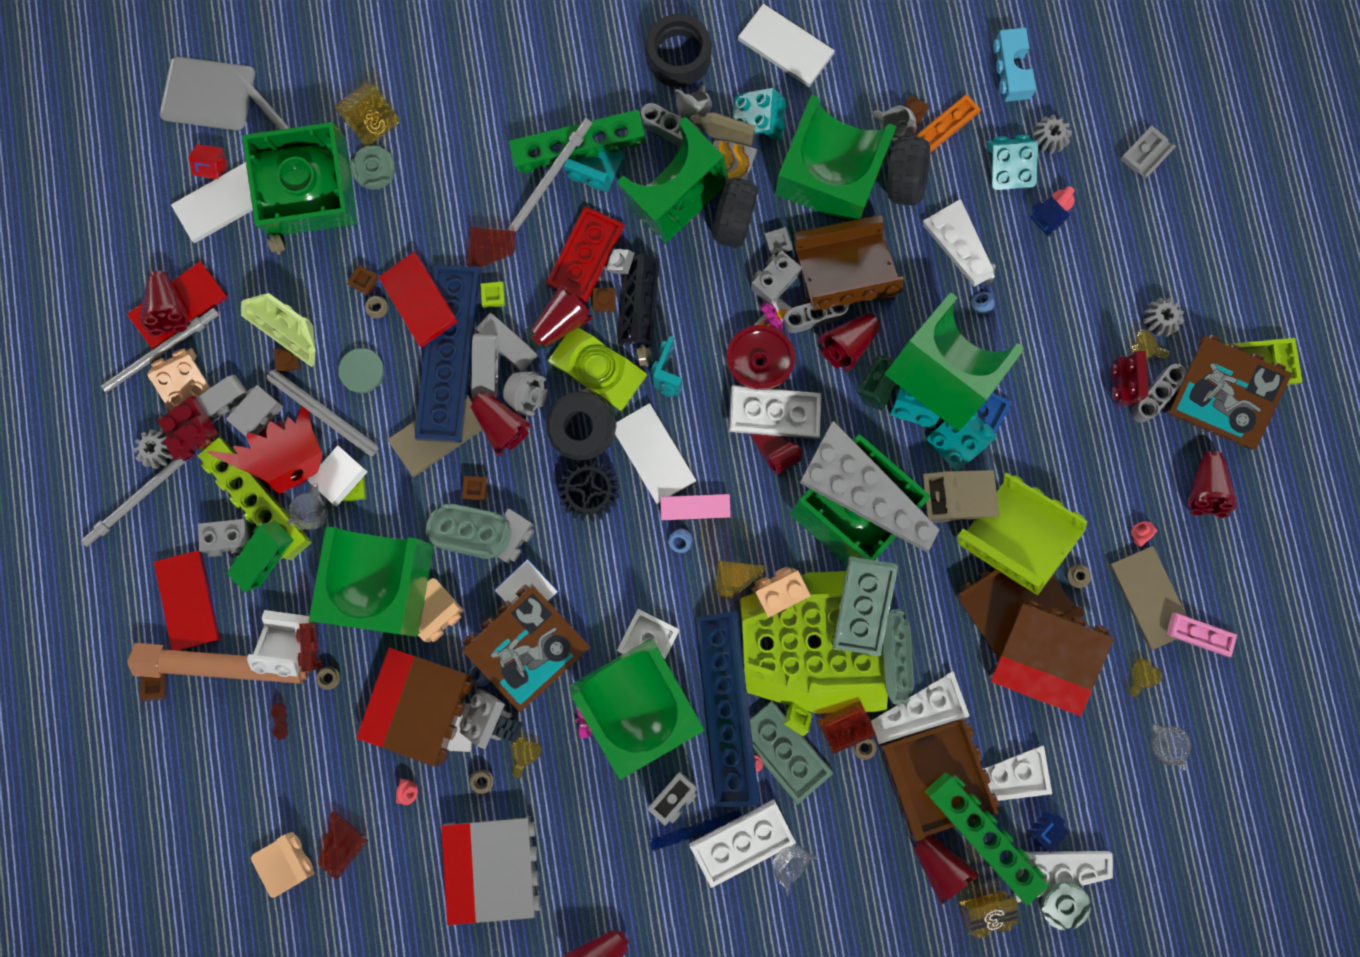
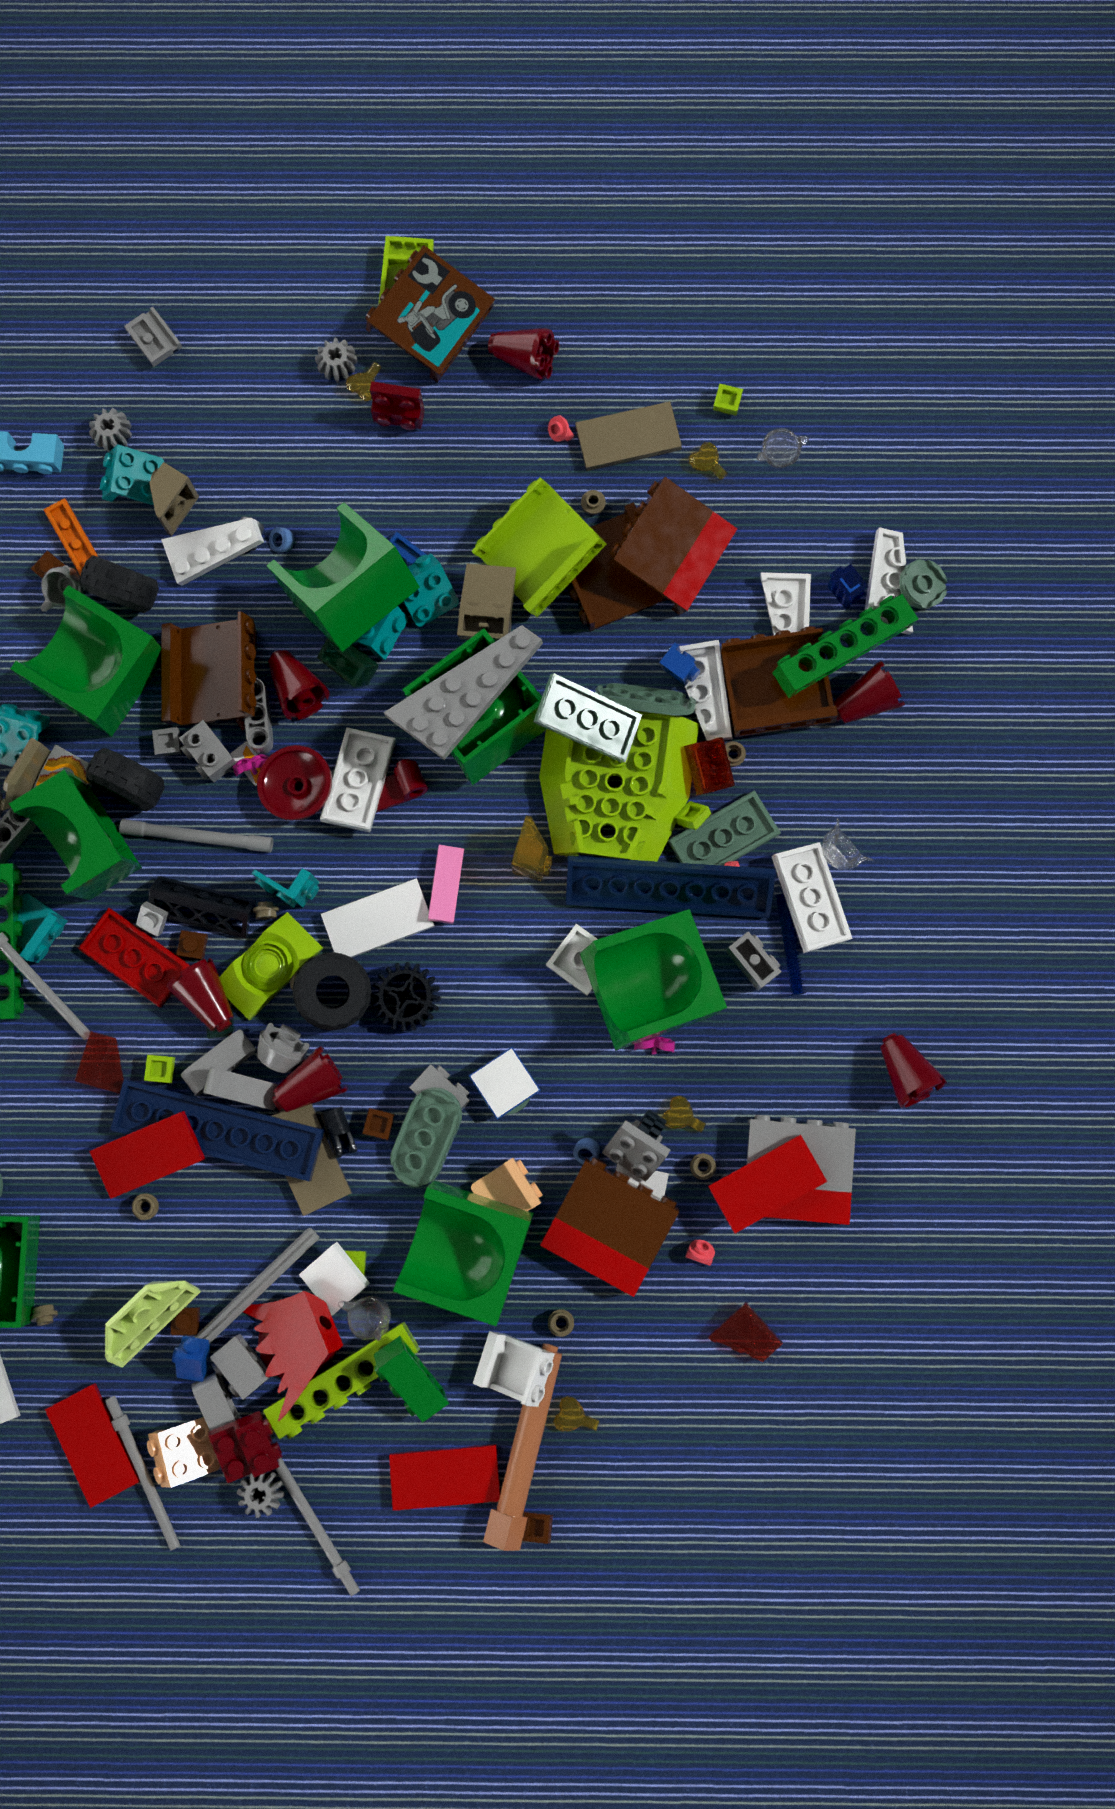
camera: 80 degrees left, 0 degrees up
dark red cone [140,271,189,337] -> none
light grey brick [198,519,252,557] -> none
light nougat bracket [251,832,315,898] -> none
clear red piece [270,703,288,740] -> none
clear red wing [296,622,322,672] -> none
sand green tile [338,348,385,394] -> none
reddish brown plate [347,265,379,296] -> none
panel [462,584,590,712] -> none
medium blue piece [669,529,693,553] -> none
light nougat bracket [751,567,810,617] -> none
clear yellow slope [959,891,1019,938] -> none
clear blue brick [1030,196,1070,237] -> none
coral plate [1051,186,1075,212] -> none
light grey beam [1131,364,1187,423] -> none
bright pink tile [1166,613,1237,657] -> none
none -> light grey piece [119,819,273,853]
none -> dark tan slope [149,462,199,536]
none -> blue brick [172,1336,211,1382]
none -> black hinge [320,1107,357,1159]
none -> clear yellow rock [553,1396,599,1432]
none -> blue brick [659,643,701,686]
none -> red tile [708,1134,828,1234]
none -> lime plate [713,383,743,416]

